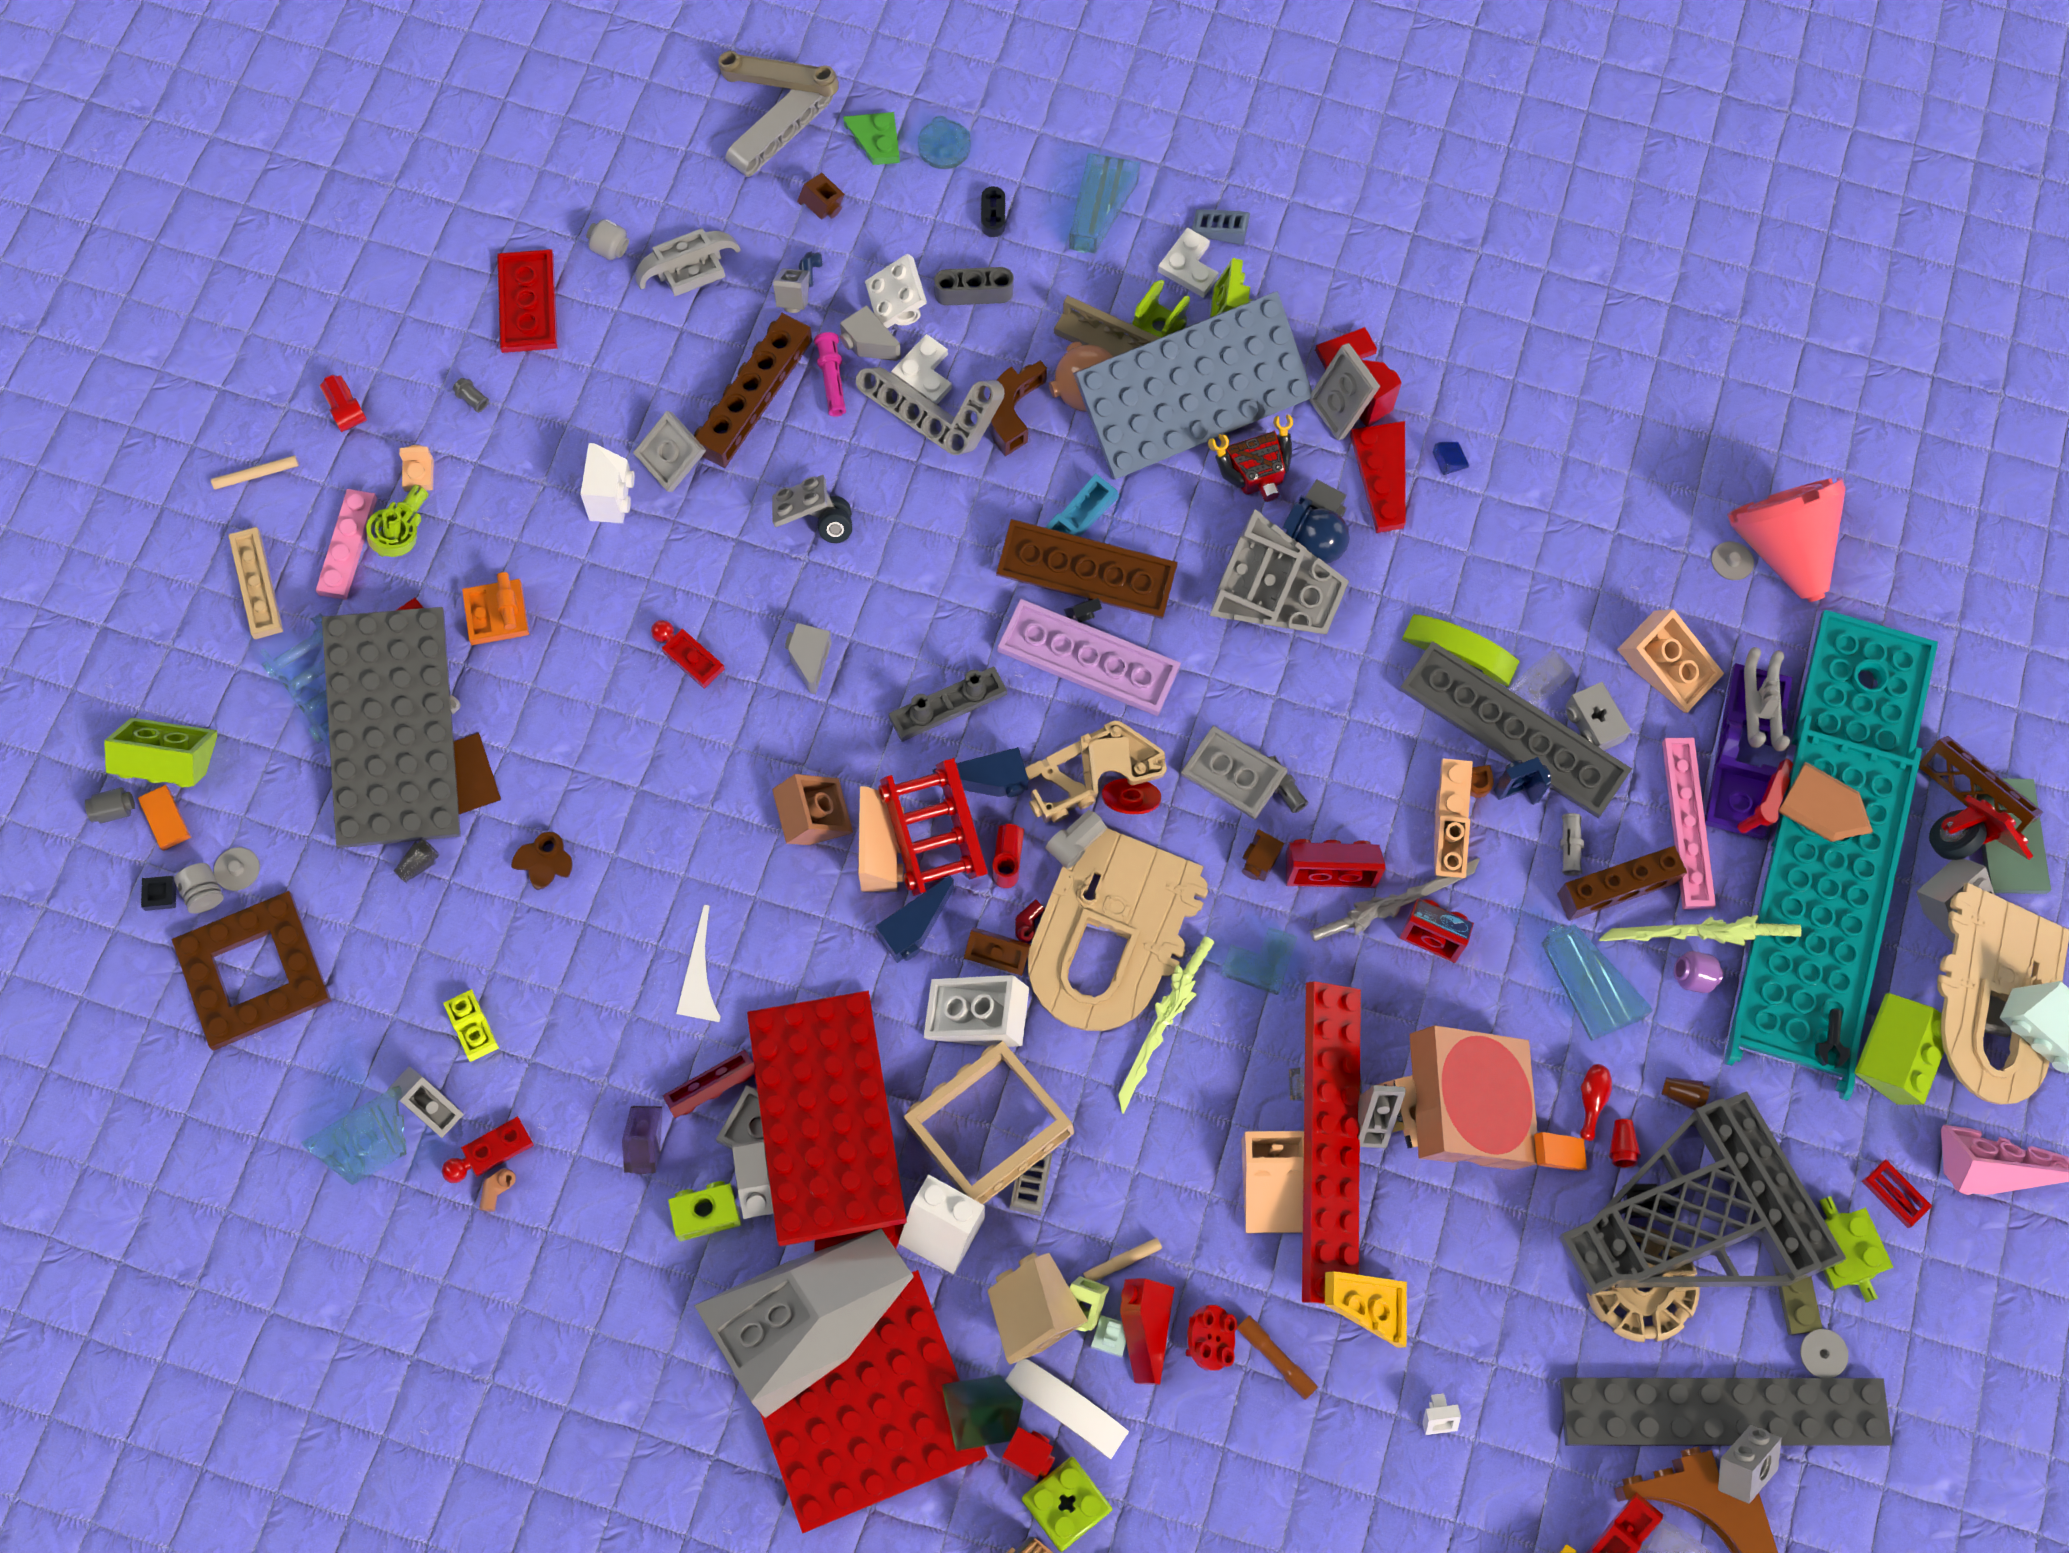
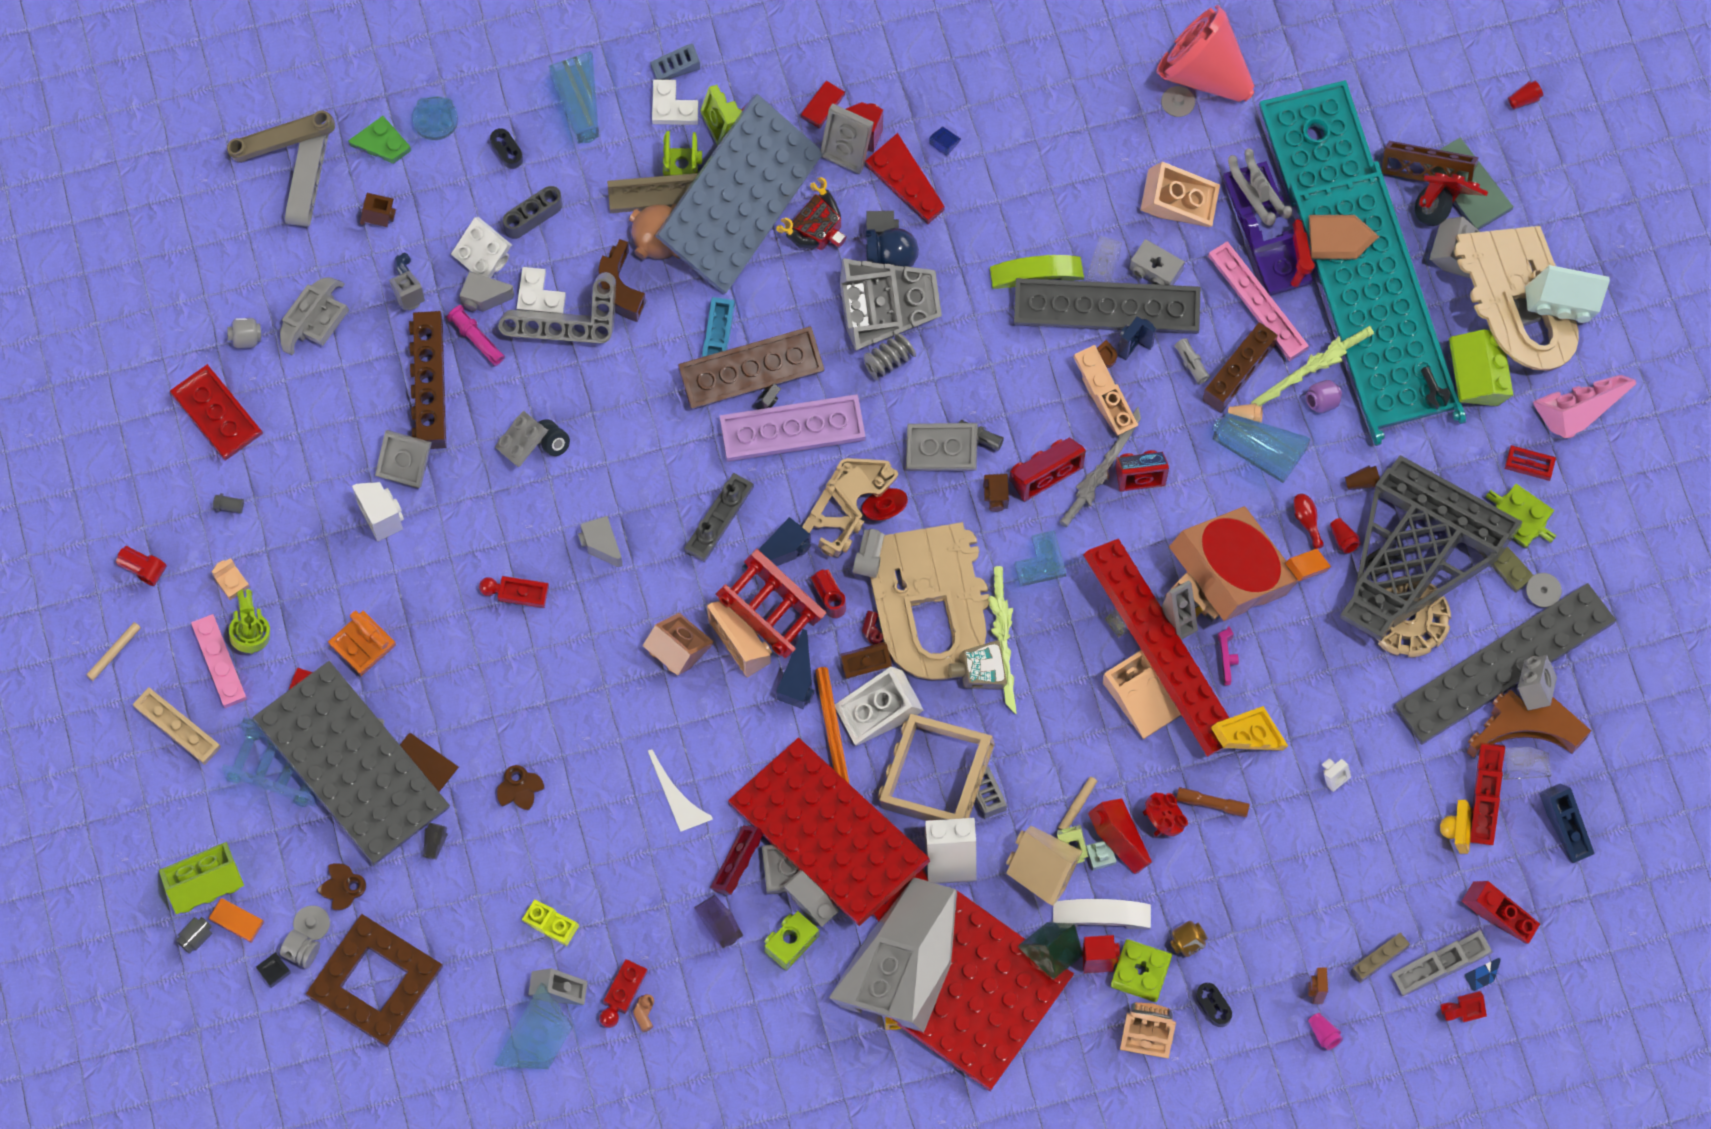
camera: 30 degrees left, 0 degrees up
none -> reddish brown plate [317,863,366,910]
none -> orange axle [815,667,850,784]
none -> light grey piece [864,333,916,381]
none -> torso [948,640,1007,690]
none -> pearl gold head [1170,921,1208,957]
none -> dark pink piece [1217,626,1239,685]
none -> light nougat cone [1228,403,1263,426]

